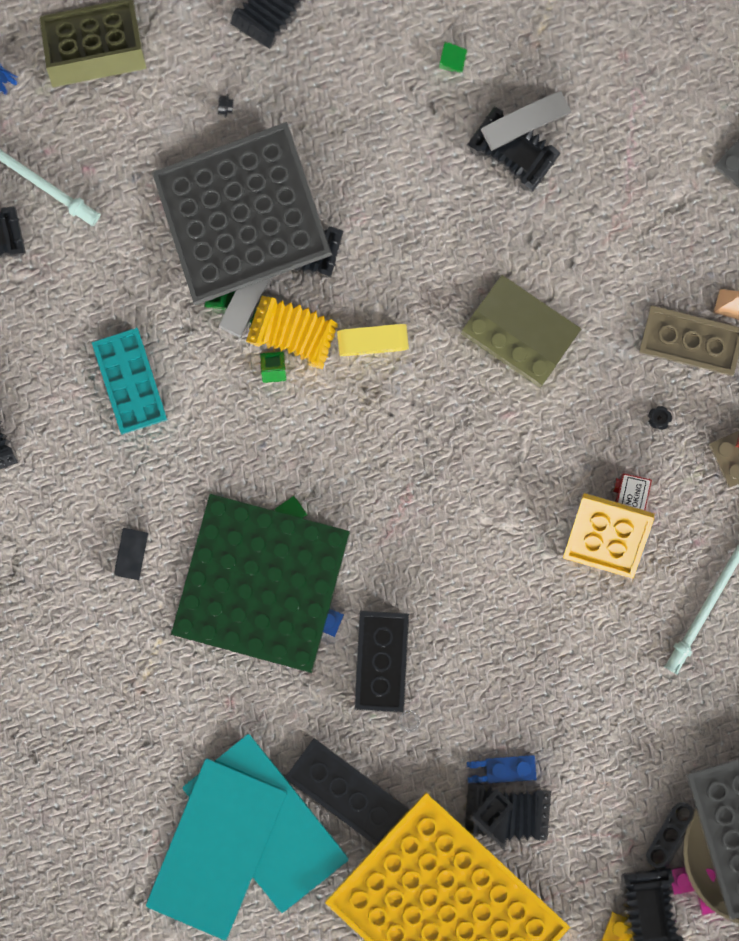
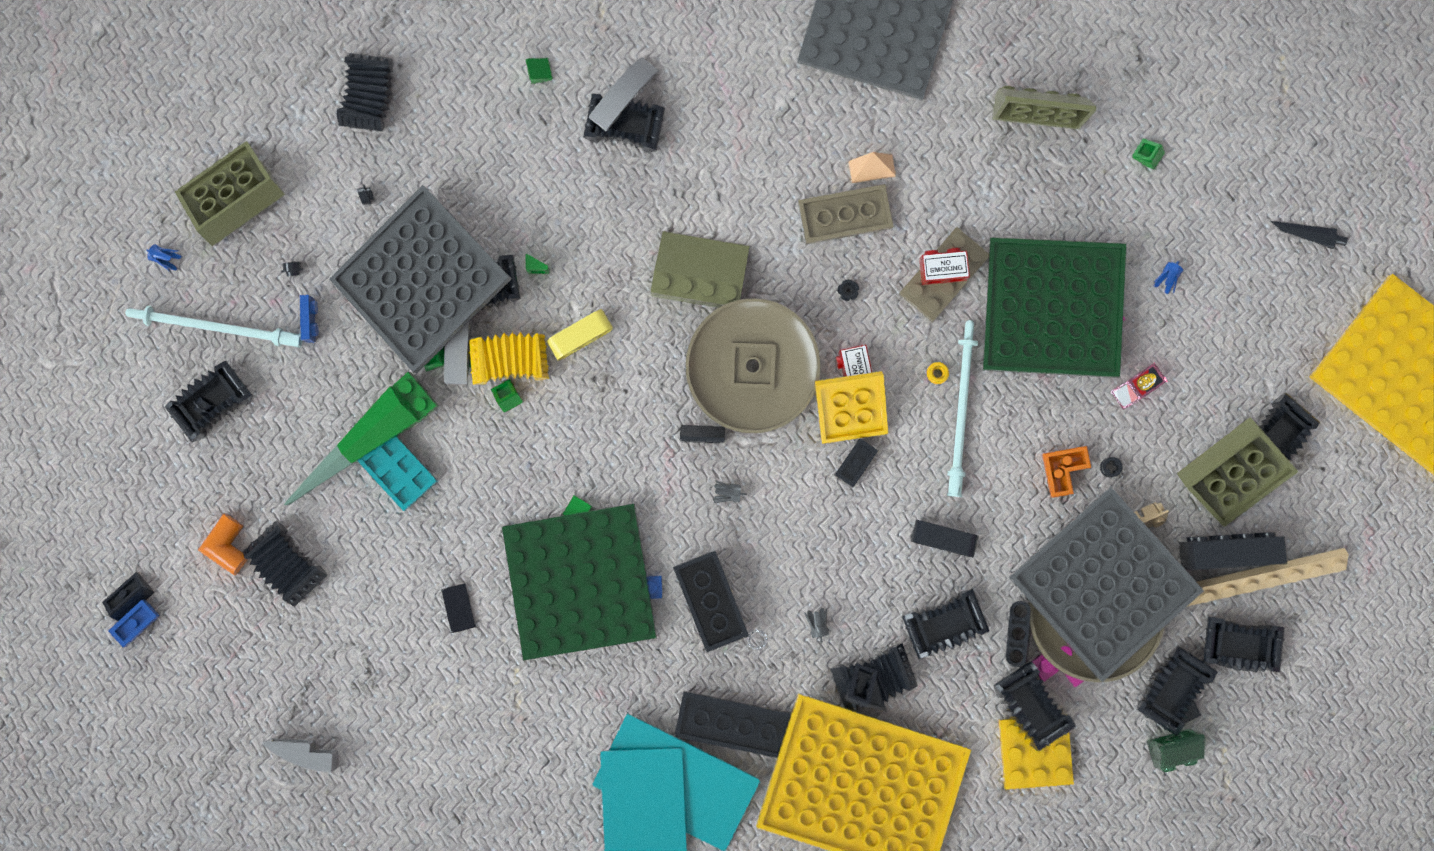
camera: 30 degrees left, 0 degrees up
blue hinge [466,755,537,783] -> none
none -> black plate [281,261,303,276]
none -> green plate [284,372,439,505]
none -> blue plate [300,295,319,343]
none -> green slope [525,254,550,274]
none -> black slope [680,425,725,444]
none -> dark tan dish [686,298,821,433]
none -> dark grey piece [713,480,747,503]
none -> dark grey piece [804,608,829,643]
none -> black plate [834,438,878,488]
none -> black piece [901,588,990,659]
none -> black beam [910,520,979,558]
none -> yellow plate [926,362,949,384]

